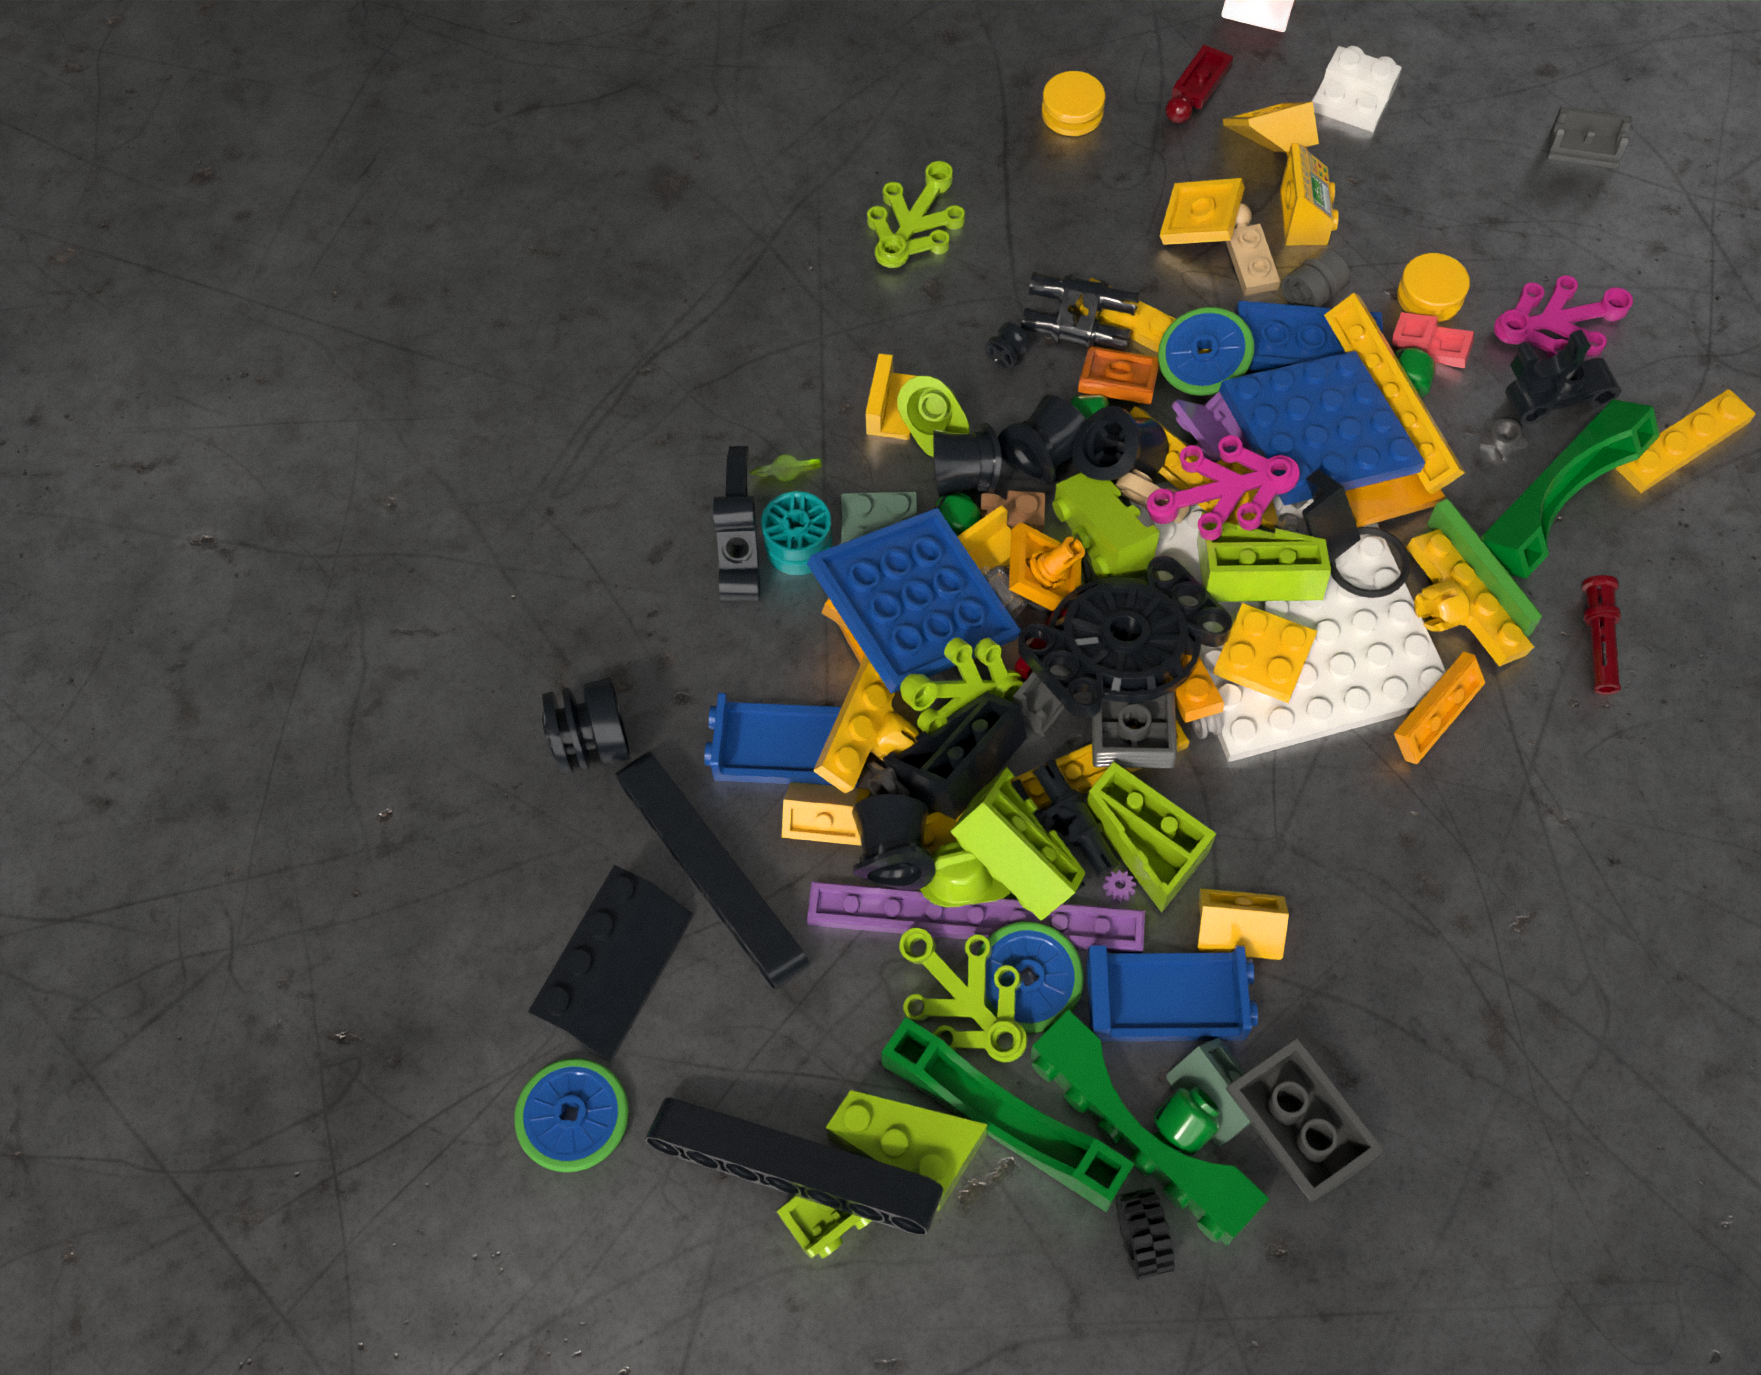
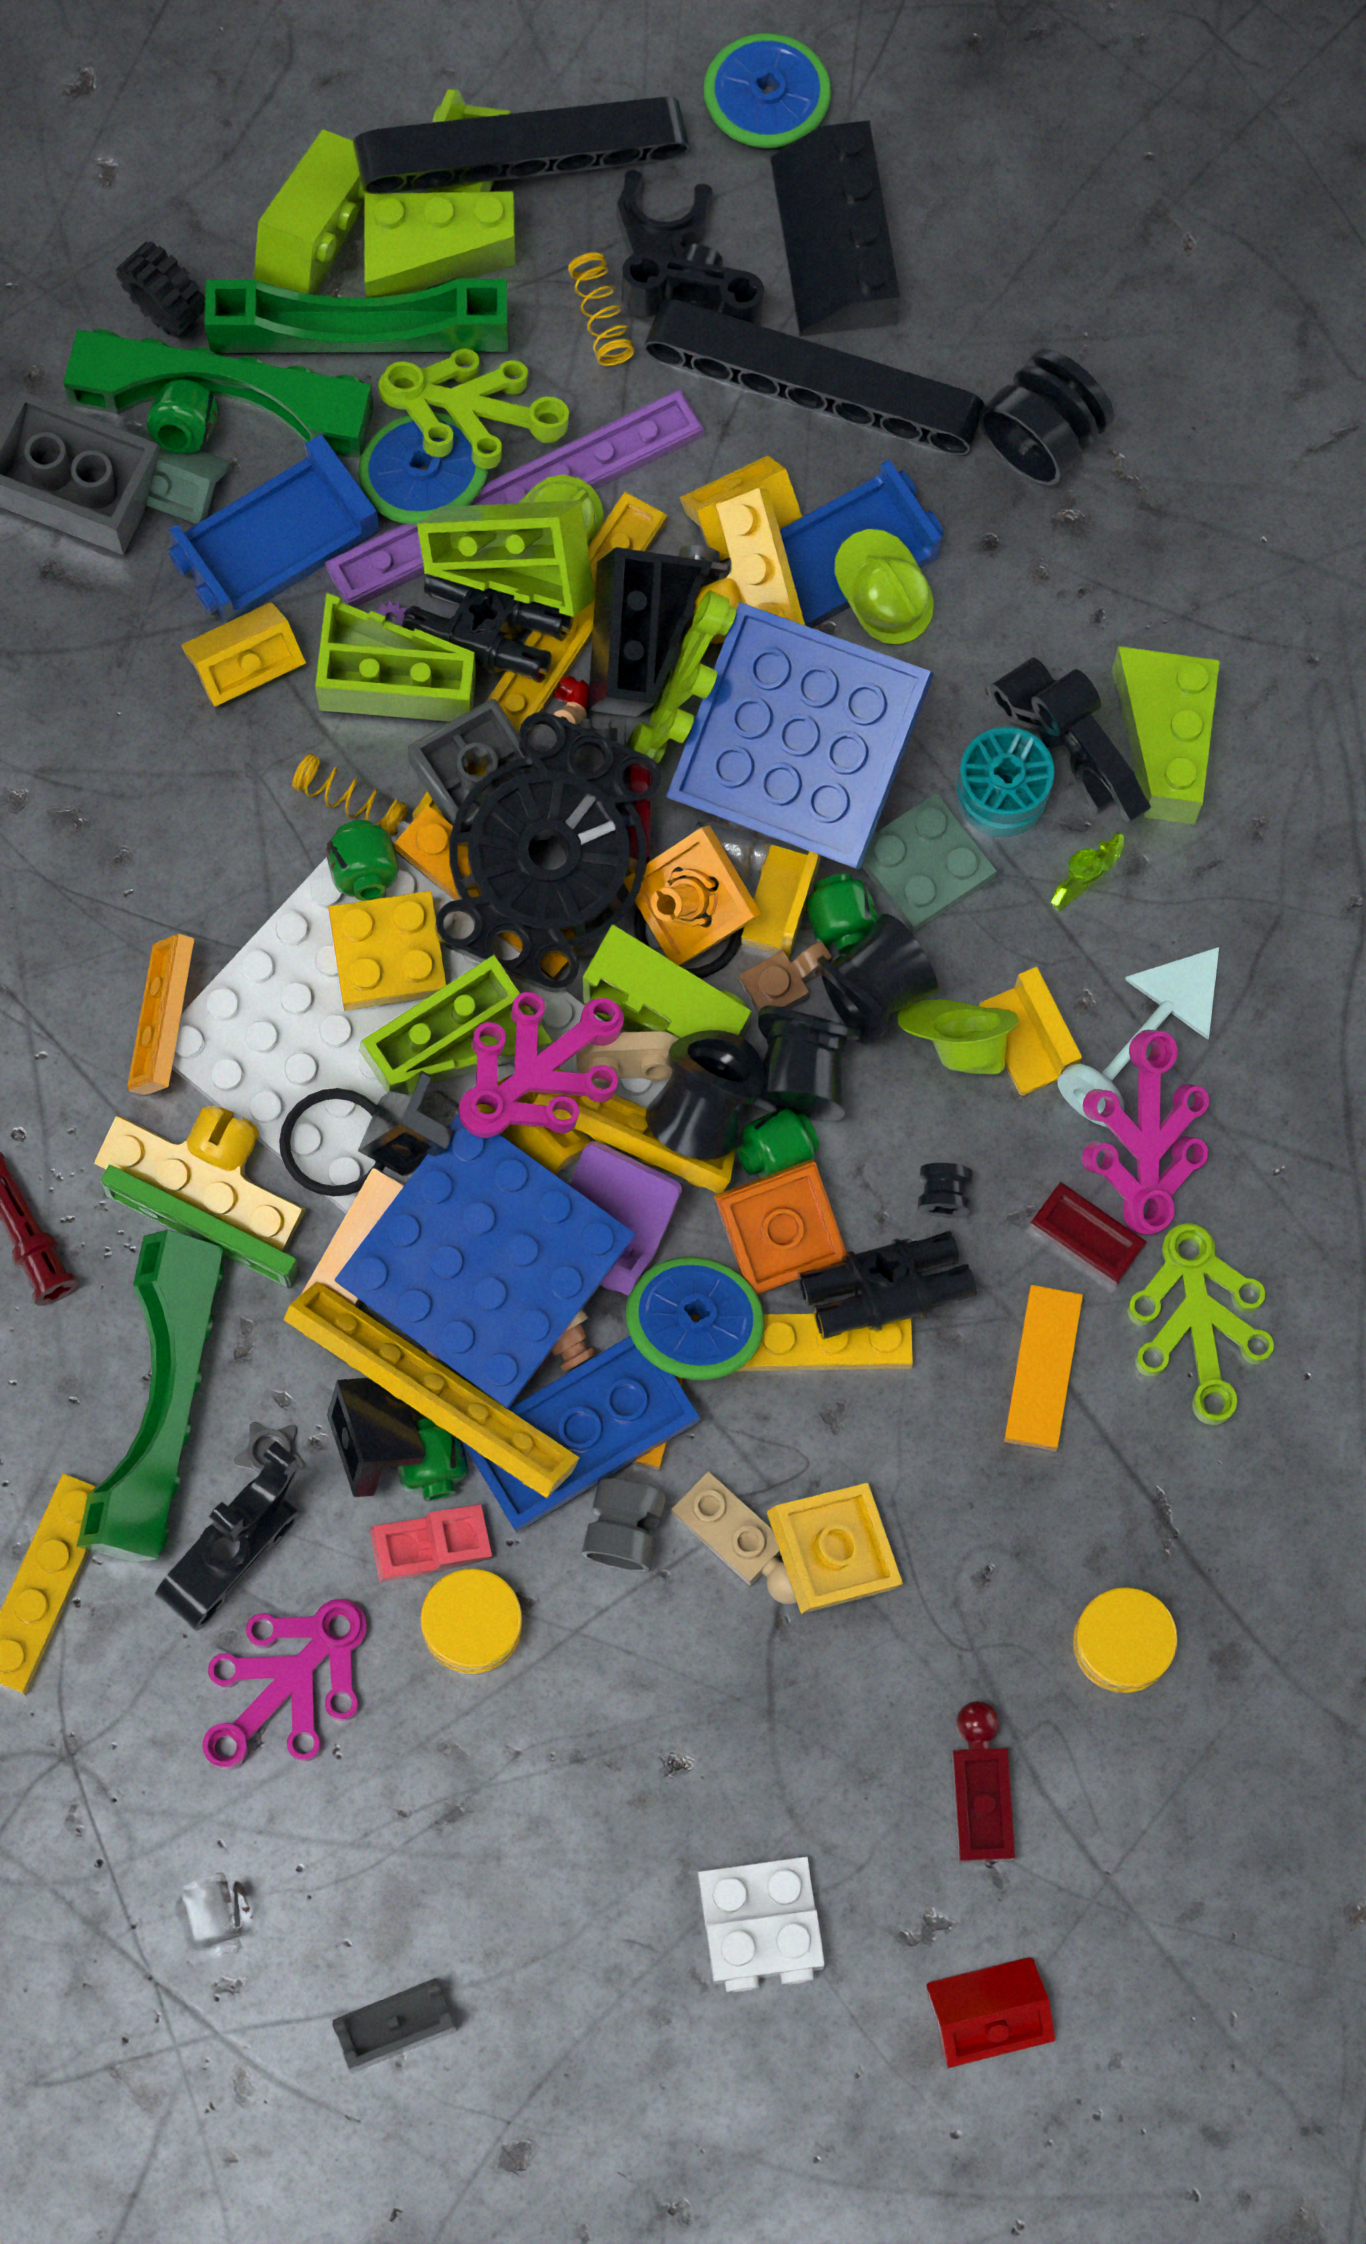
camera: 140 degrees right, 10 degrees up
black hat [852,794,935,890] -> none
yellow slope [1223,102,1319,157] -> none
yellow slope [1280,143,1338,246] -> none
none -> clear head [174,1872,255,1960]
none -> lime wedge [254,129,370,295]
none -> yellow piece [292,753,408,836]
none -> green head [326,820,399,901]
none -> black panel [327,1378,425,1497]
none -> red arm [553,676,589,726]
none -> yellow piece [568,252,635,366]
none -> black piece [616,170,764,325]
none -> lime piece [834,529,934,645]
none -> light orange tile [1003,1285,1083,1452]
none -> dark red tile [1029,1181,1147,1287]
none -> light aqua piece [1057,947,1219,1126]
none -> dark pink plant [1082,1029,1209,1235]
none -> lime wedge [1111,646,1220,825]

